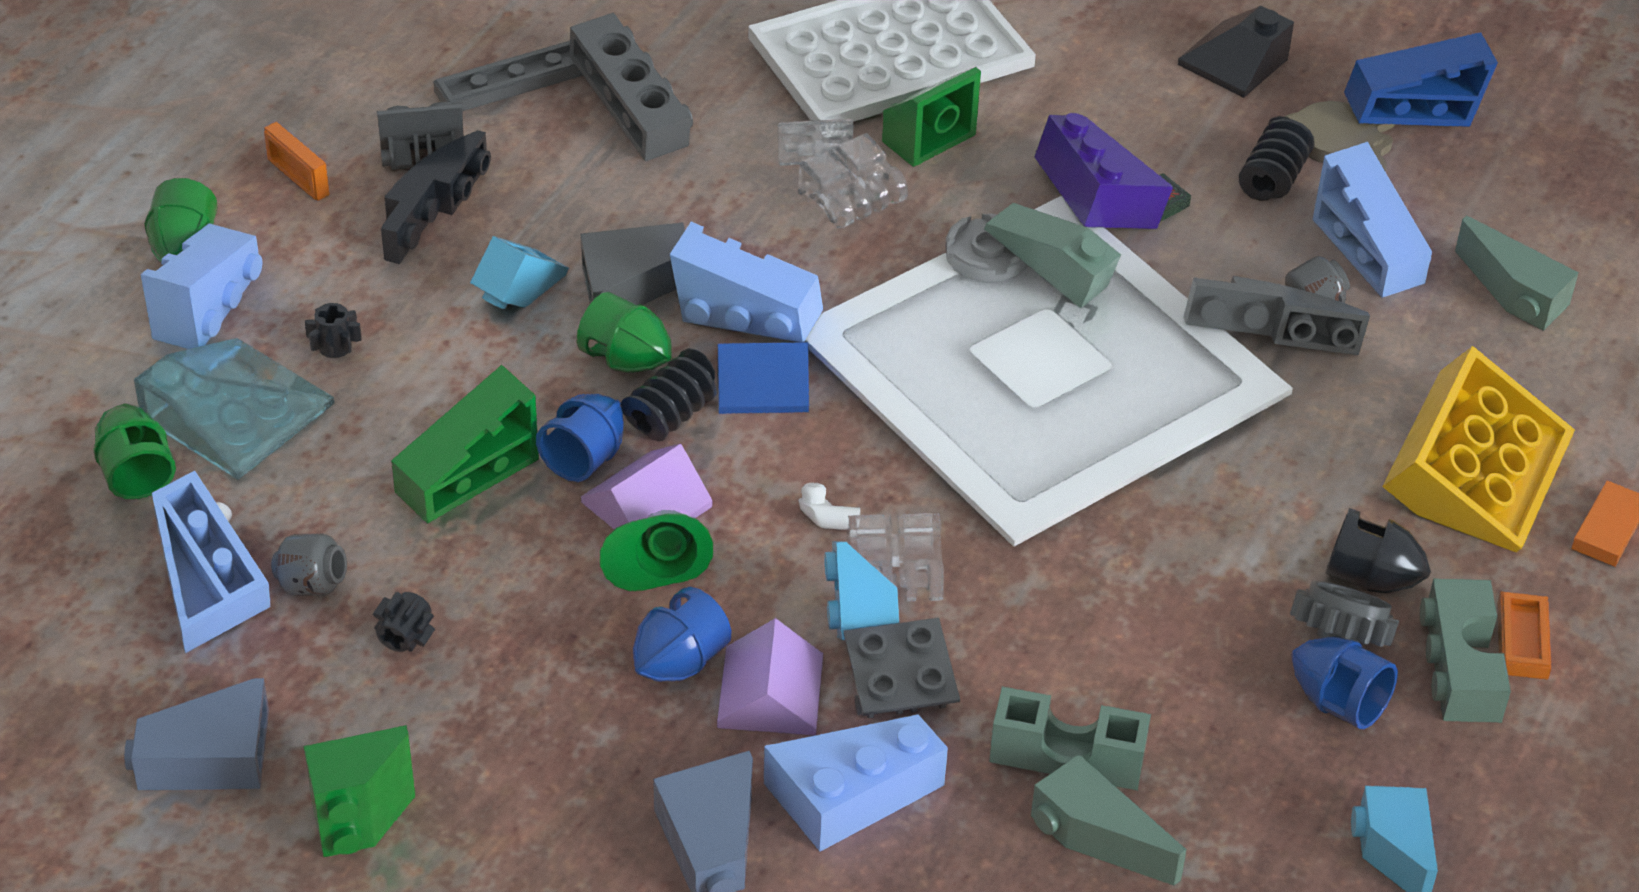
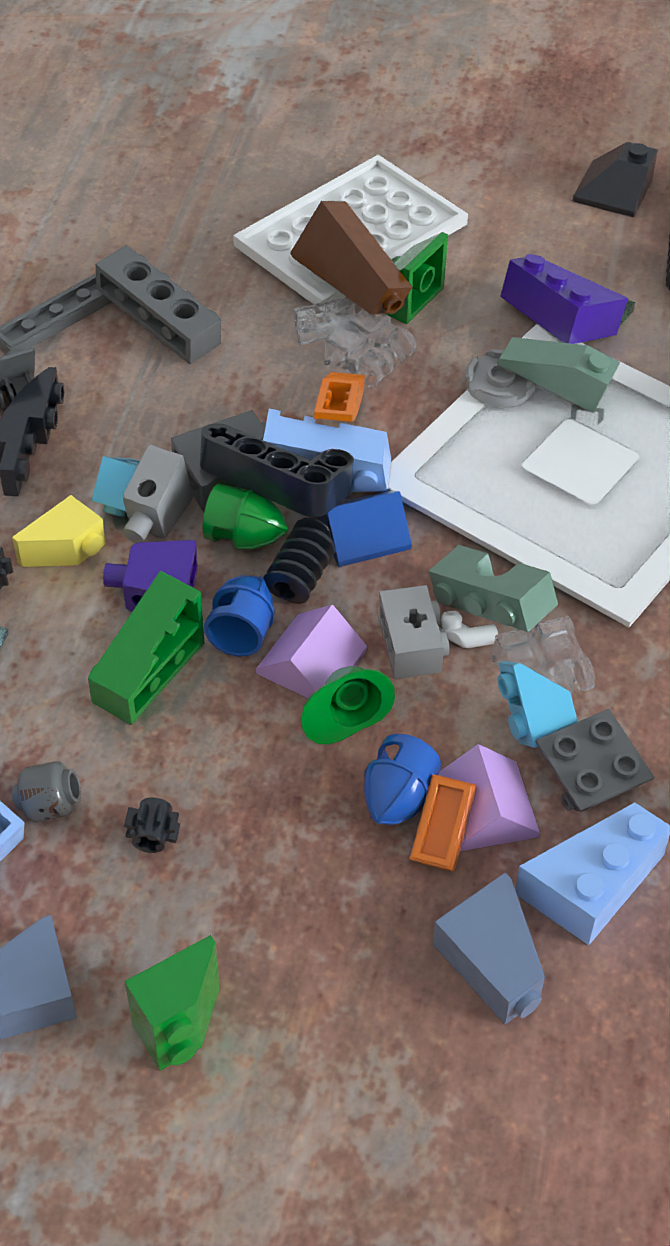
camera: 15 degrees left, 5 degrees up
none -> light yellow slope [12,495,106,567]
none -> dark purple torso [103,540,198,612]
none -> light grey torso [122,444,193,543]
none -> black beam [200,423,354,517]
none -> reddish brown slope [290,201,413,314]
none -> orange slope [314,372,365,422]
none -> light grey brick [378,585,449,679]
none -> orange tile [410,774,477,872]
none -> sand green arch [428,545,558,632]

